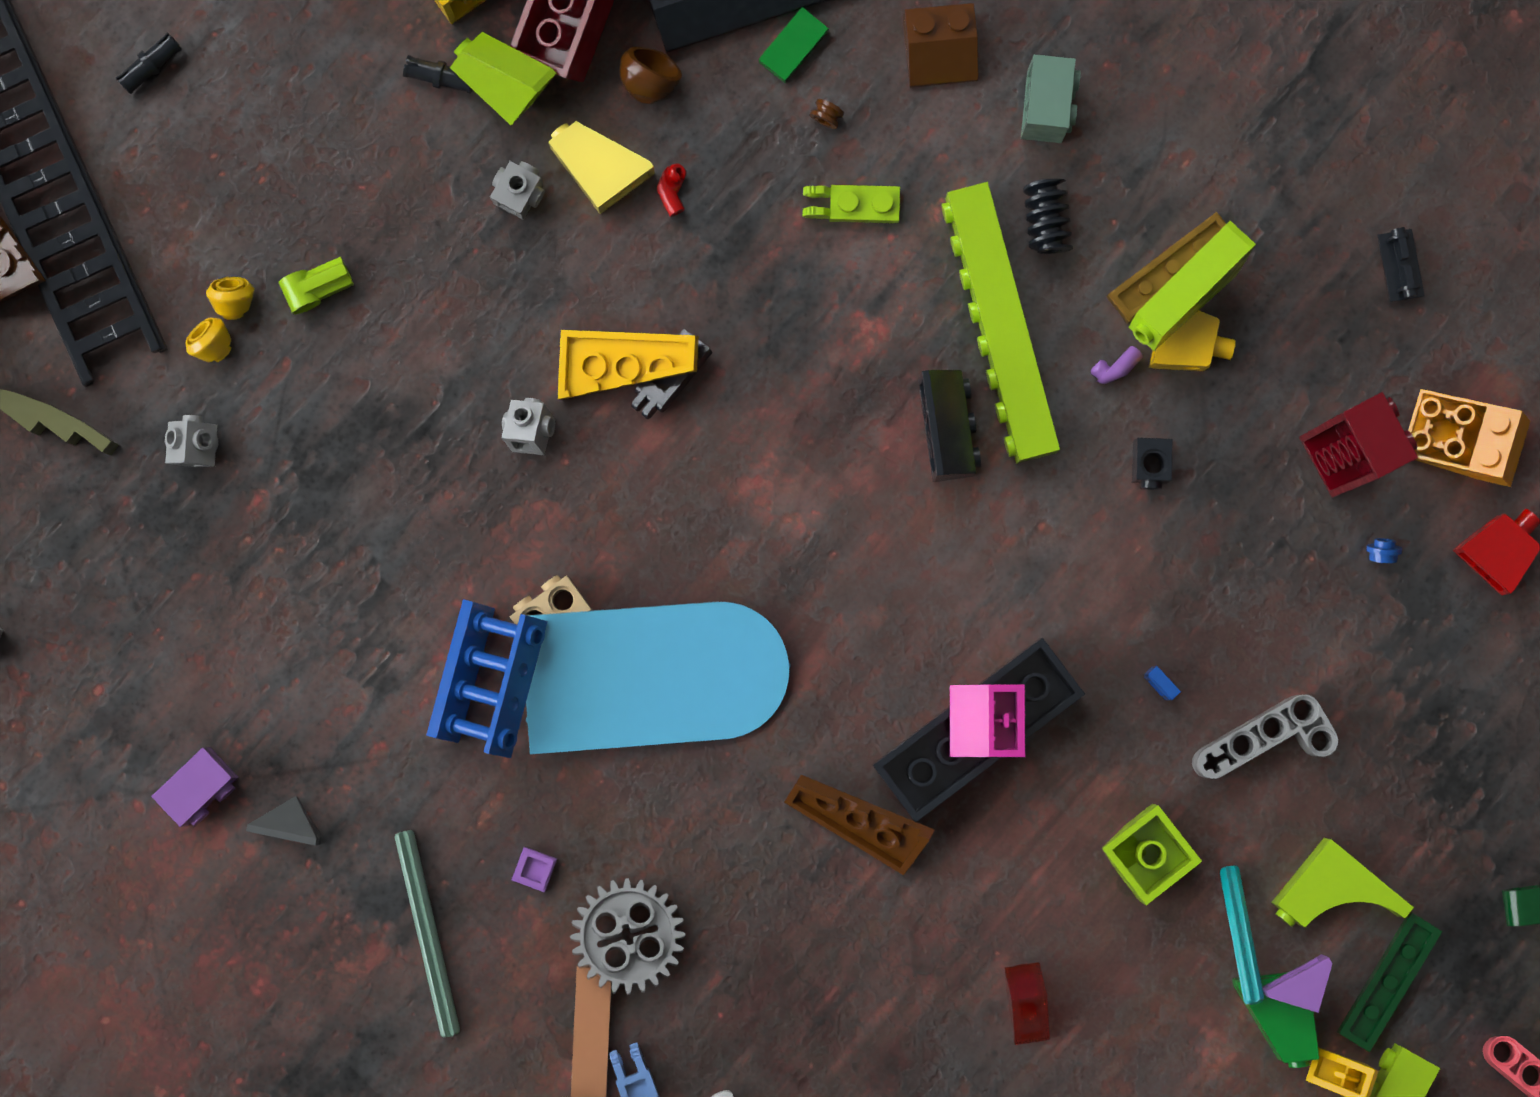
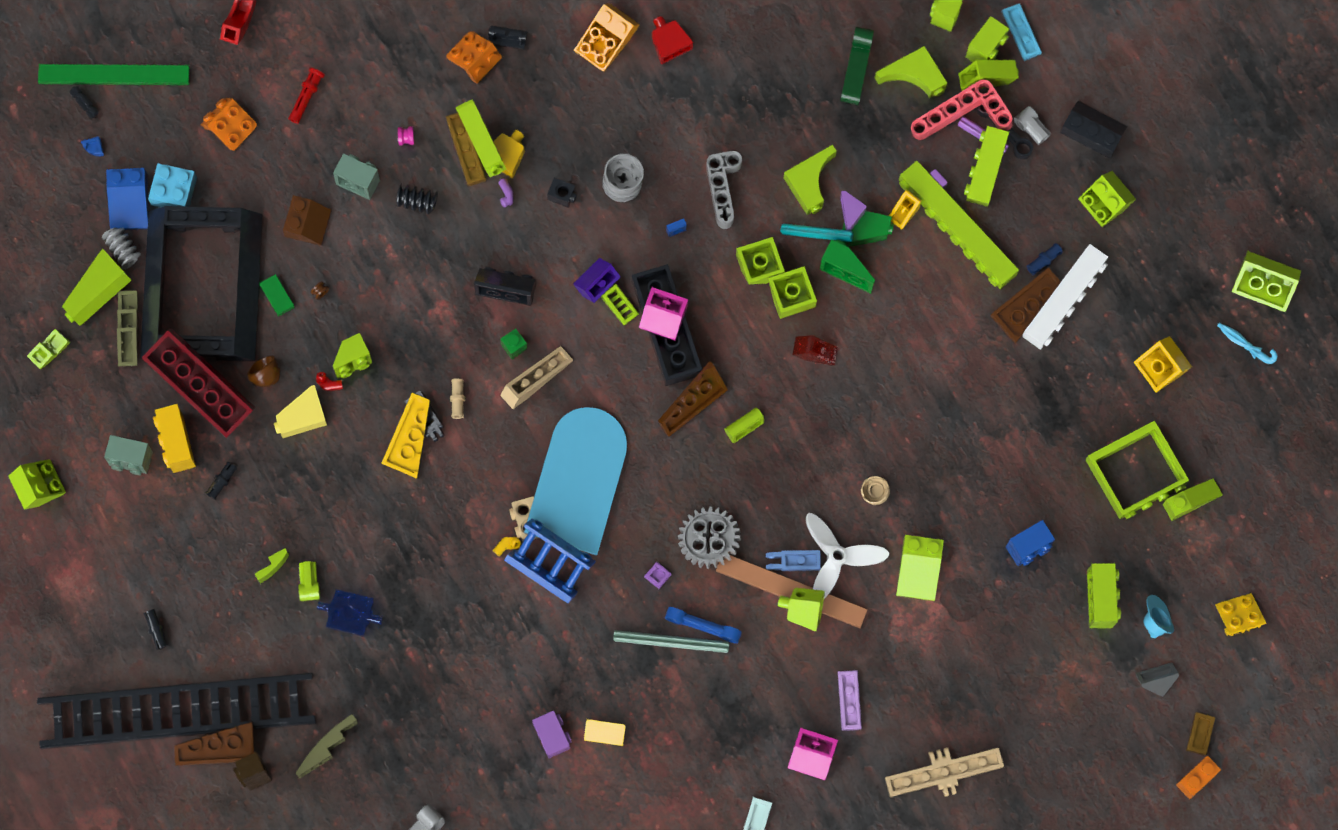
camera: 75 degrees left, 10 degrees down
light grey brick [165,415,218,467] -> none
yellow cone [185,318,231,362] -> none
yellow cone [206,277,254,320] -> none
dark grey slope [246,796,323,845] -> none
lime slope [450,32,556,125] -> none
light grey brick [490,161,545,220] -> none
light grey brick [501,398,555,455] -> none
lime hinge [803,185,900,223] -> none
lime brick [941,182,1060,464] -> none
dark red brick [1299,391,1418,497] -> none
dark green plate [1337,912,1443,1052] -> none
blue plate [1366,538,1402,563] -> none
none -> lime slope [255,548,289,584]
none -> clear blue plate [317,589,383,637]
none -> lime slope [333,333,372,379]
none -> dark pink wheel [398,126,414,146]
none -> orange bracket [446,31,502,83]
none -> tan pin [450,379,465,419]
none -> yellow arm [492,537,521,557]
none -> green brick [500,328,527,359]
none -> tan slope [500,346,573,409]
none -> dark purple brick [573,258,620,303]
none -> yellow slope [584,719,625,746]
none -> lime slope [601,284,639,325]
none -> light grey wheel [603,154,644,202]
none -> blue piece [665,607,742,644]
none -> lime brick [724,407,764,443]
none -> lime slope [768,267,817,319]
none -> green slope [820,239,875,294]

